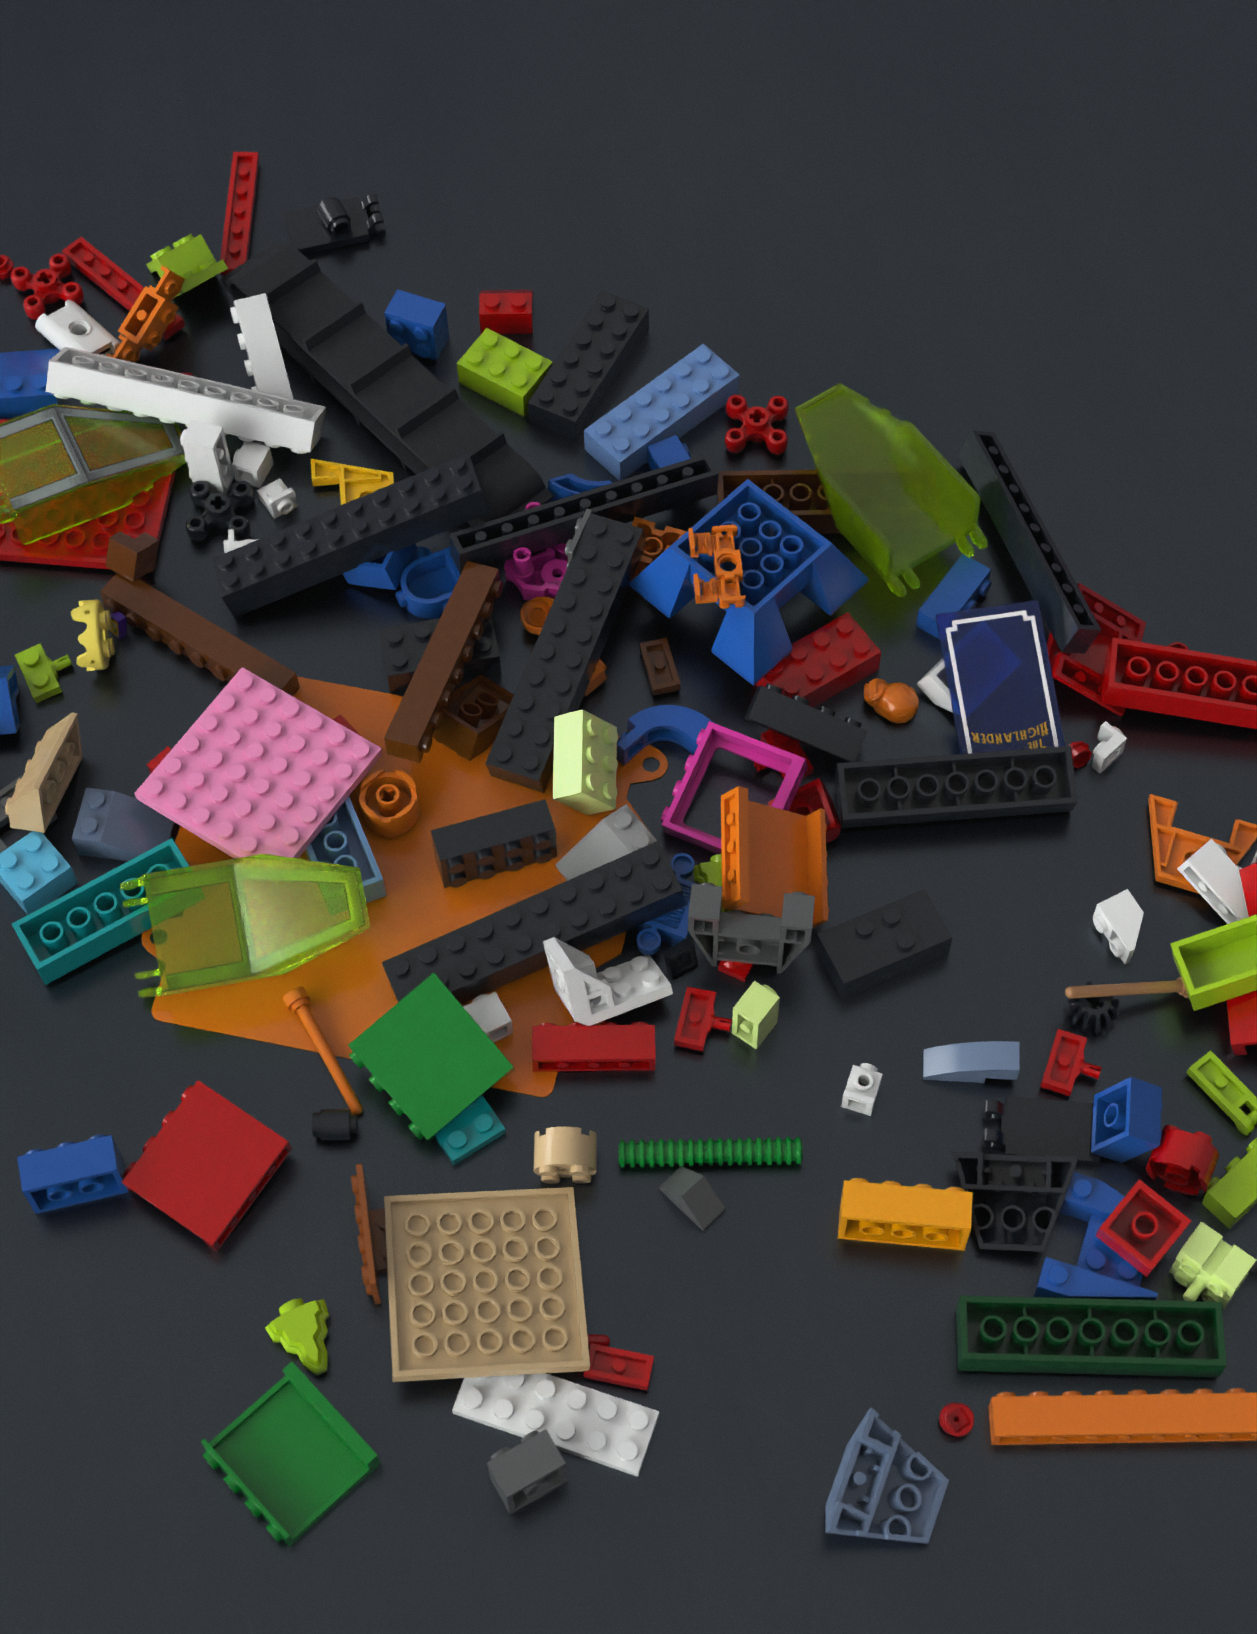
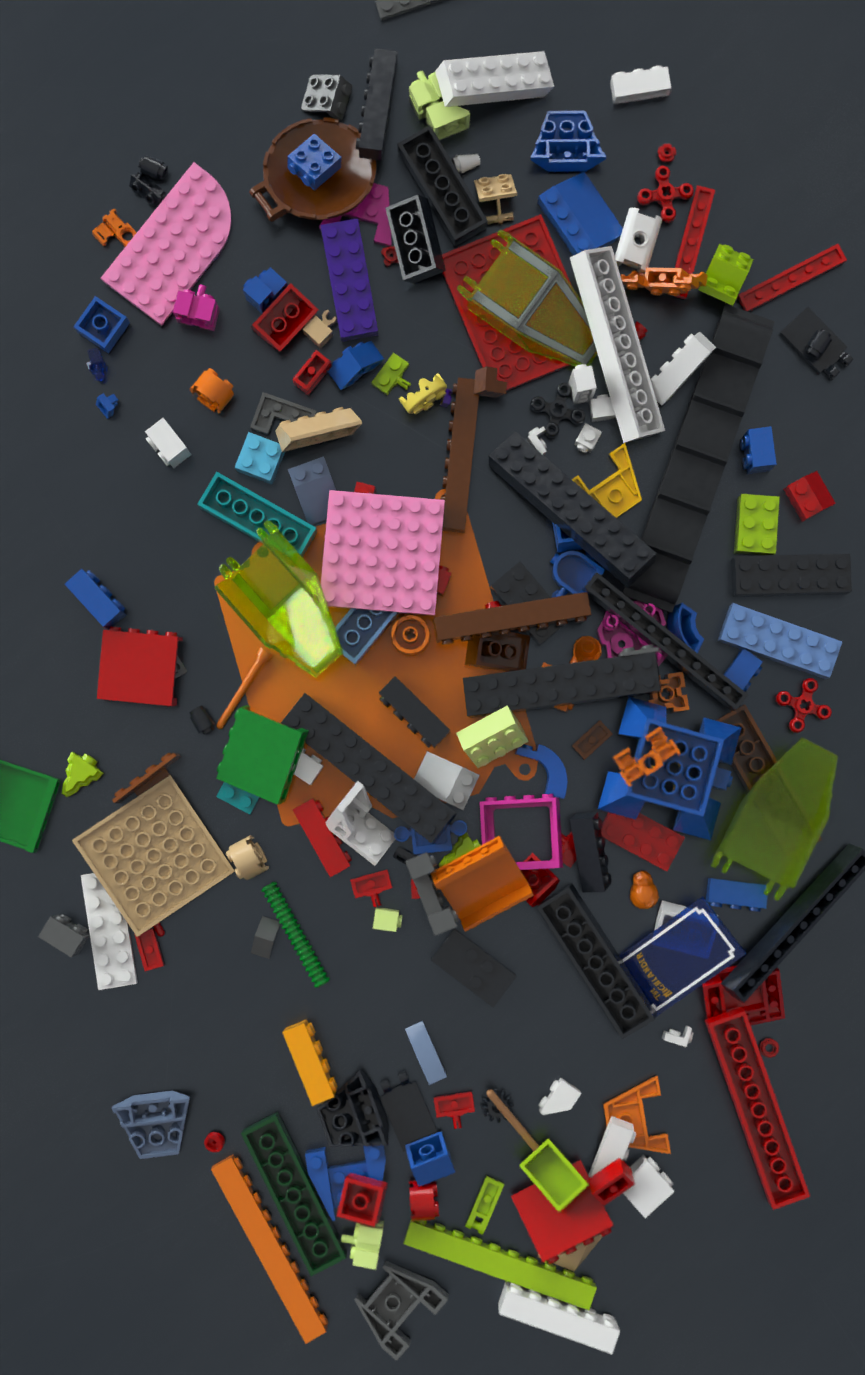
camera: 60 degrees right, 25 degrees up
white brick [841,1063,883,1116] -> none
red plate [1068,741,1092,768] -> none

